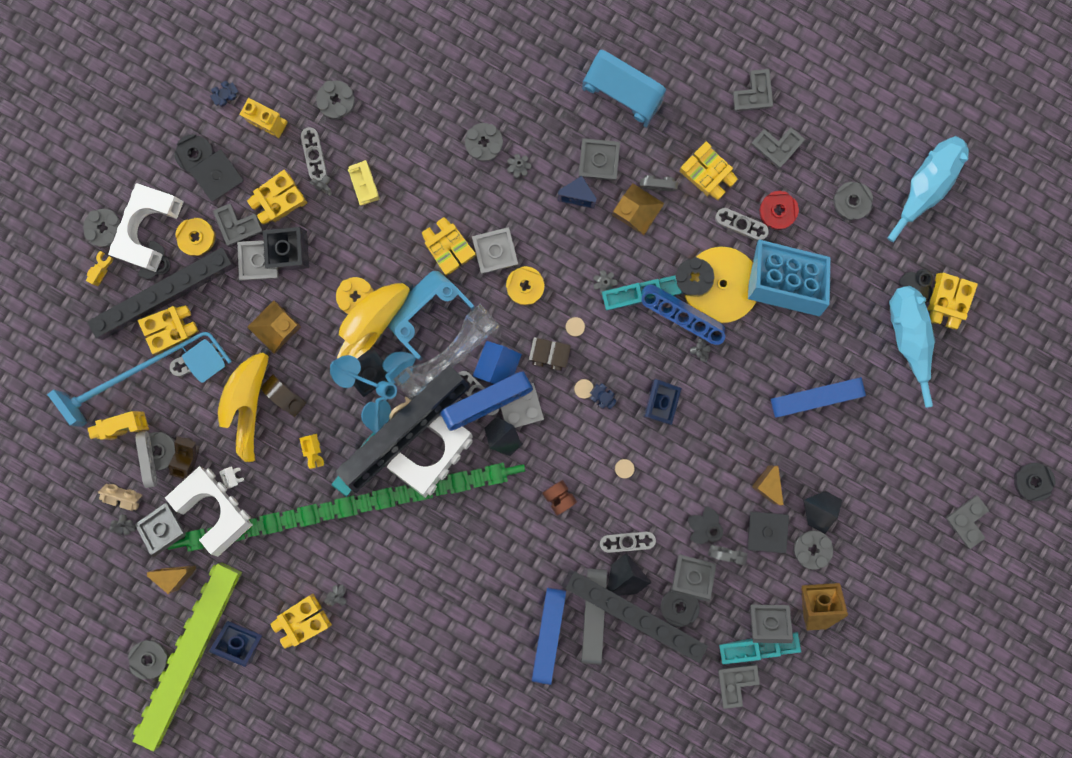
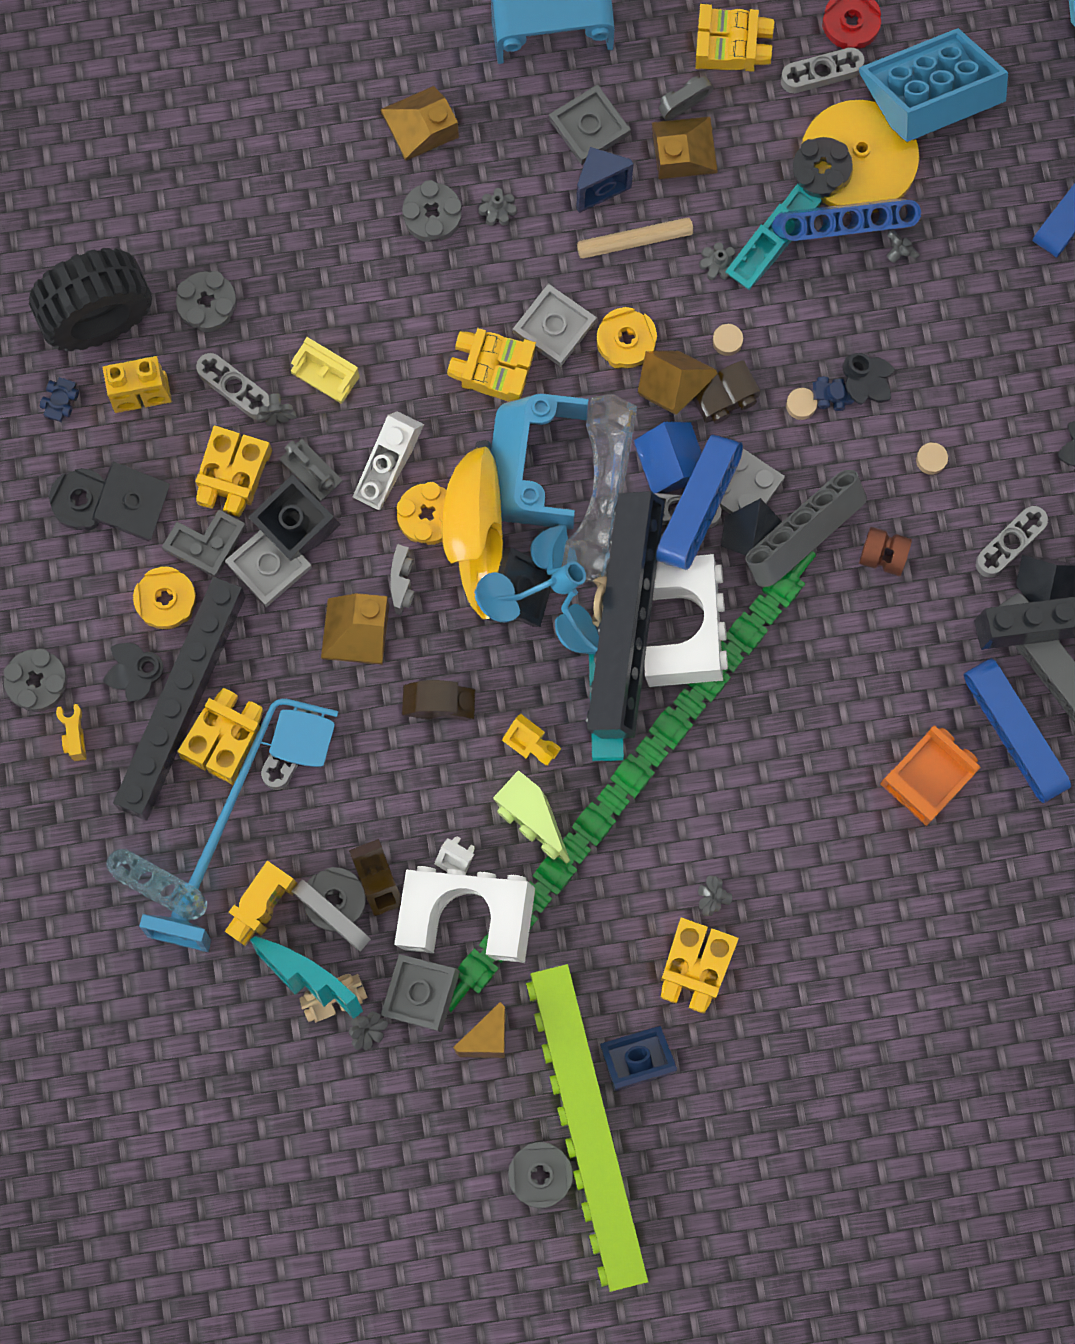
camera: 45 degrees left, 10 degrees down
white arch [108,183,184,272] -> none
yellow piece [218,348,271,463] -> none
dark blue slope [643,379,682,425] -> none
none -> black tyre [29,248,152,351]
none -> clear light blue beam [106,849,207,920]
none -> teal slope [250,936,363,1019]
none -> dark grey hinge [280,439,343,501]
none -> white slope [353,411,424,510]
none -> pearl gold slope [381,86,459,161]
none -> light grey slope [391,544,415,615]
none -> yellowish green slope [493,770,570,864]
none -> tan axle [577,218,693,258]
none -> pearl gold slope [638,351,718,415]
none -> dark grey beam [745,470,867,587]
none -> black plate [842,353,895,405]
none -> orange panel [880,726,981,826]

